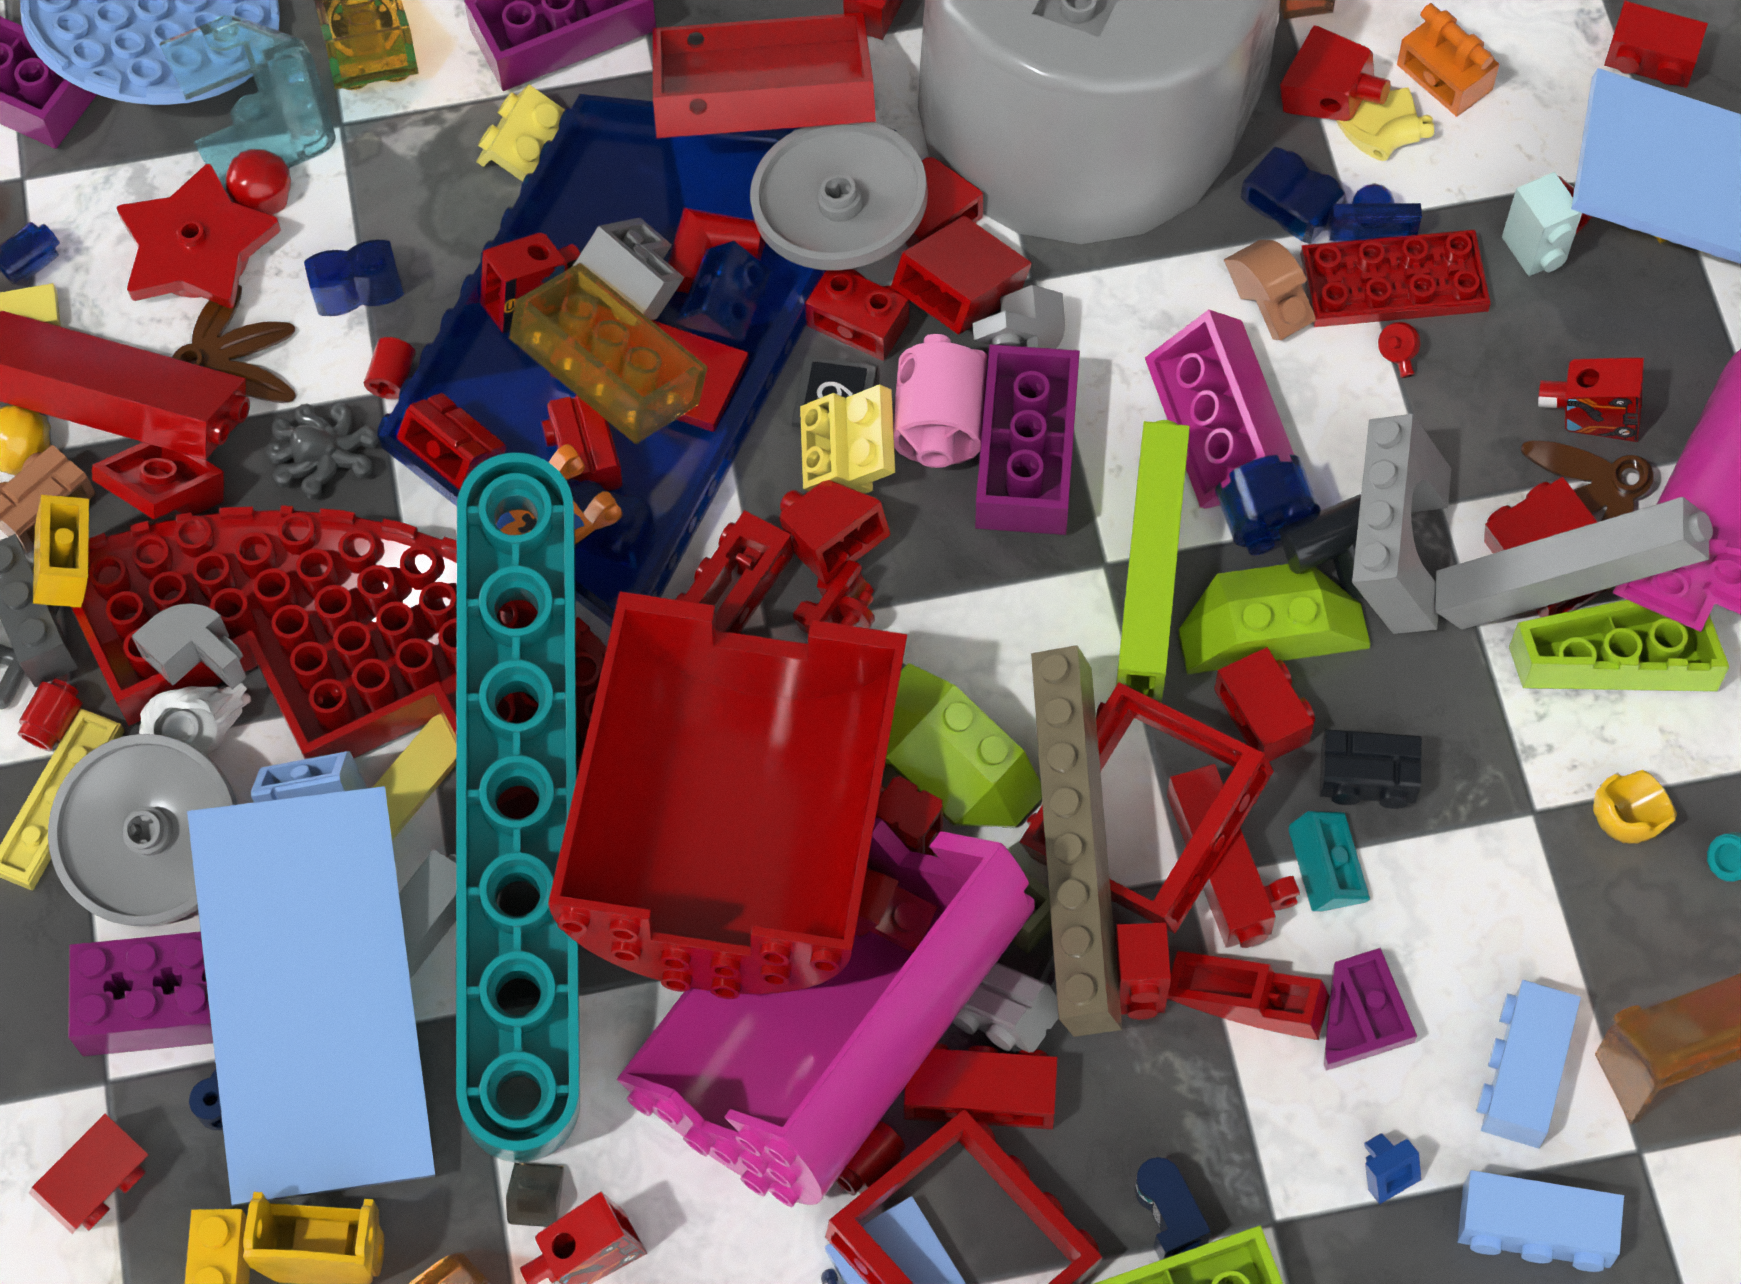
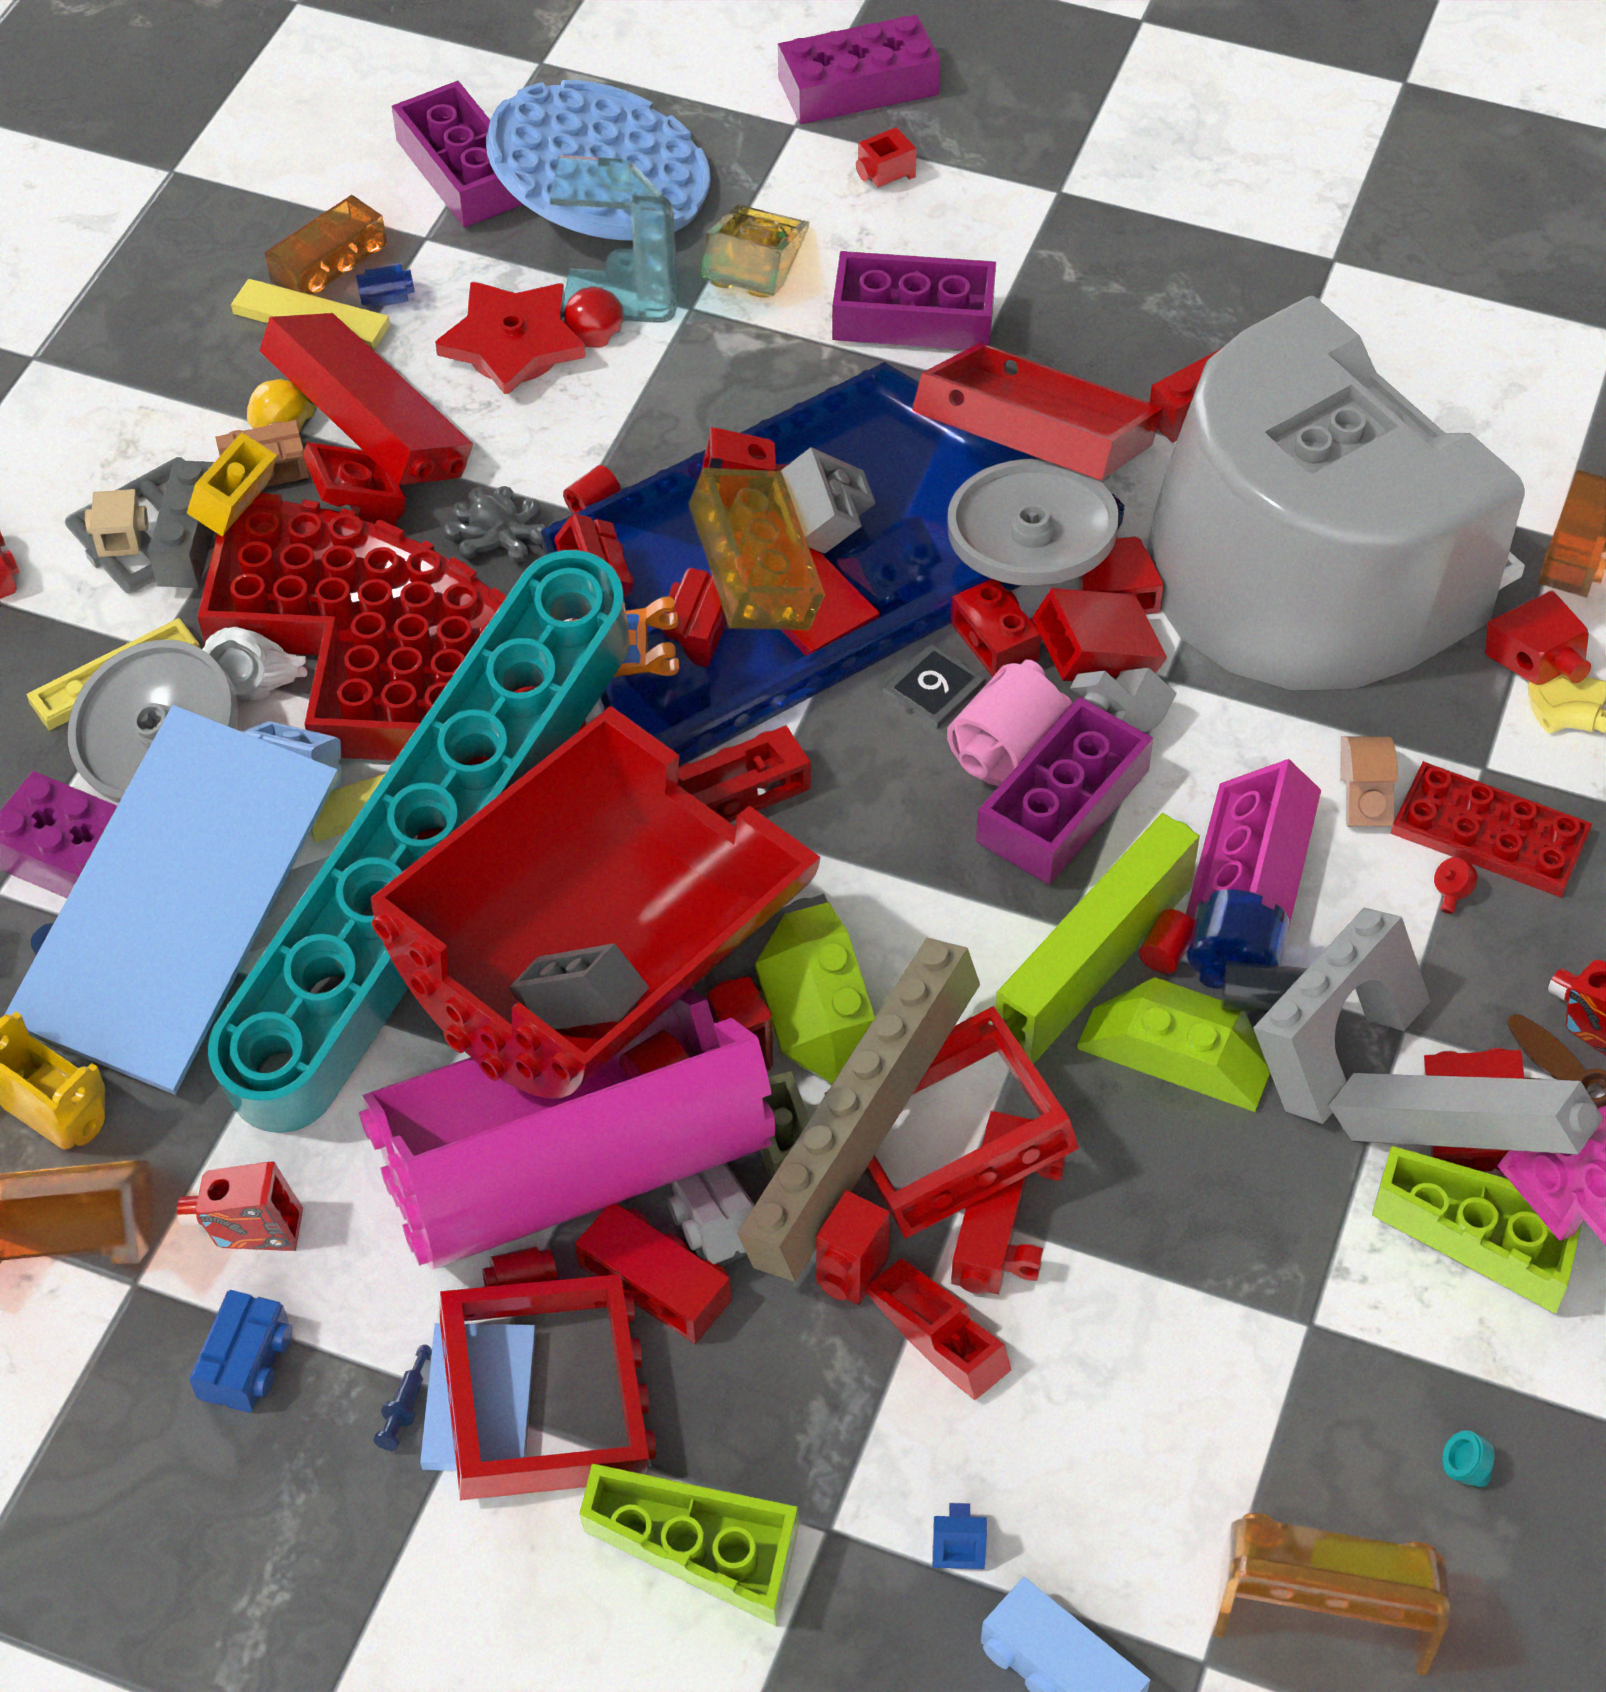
camera: 30 degrees right, 10 degrees down
red brick [17,679,83,751] -> none
light grey brick [132,604,246,690] -> none
reddish brown plant [172,285,295,403] -> none
clear blue brick [304,240,404,316] -> none
light yellow bracket [476,84,571,185] -> none
clear smoke slope [506,1163,564,1227] -> none
red brick [668,208,765,297] -> none
red torso [779,480,891,584] -> none
red hips [793,560,875,634] -> none
light yellow brick [800,384,895,493] -> none
dark blue leg [1135,1157,1211,1260] -> none
red brick [1214,647,1315,762] -> none
clear blue brick [1240,147,1345,244] -> none
teal slope [1289,811,1370,912] -> none
black brick [1320,729,1422,809] -> none
magenta wing [1323,948,1417,1071] -> none
clear blue tile [1328,183,1422,241] -> none
light blue brick [1476,980,1581,1149] -> none
yellow hair [1593,770,1677,844] -> none
none -> dark grey brick [508,943,650,1030]
none -> red piece [1139,909,1197,974]

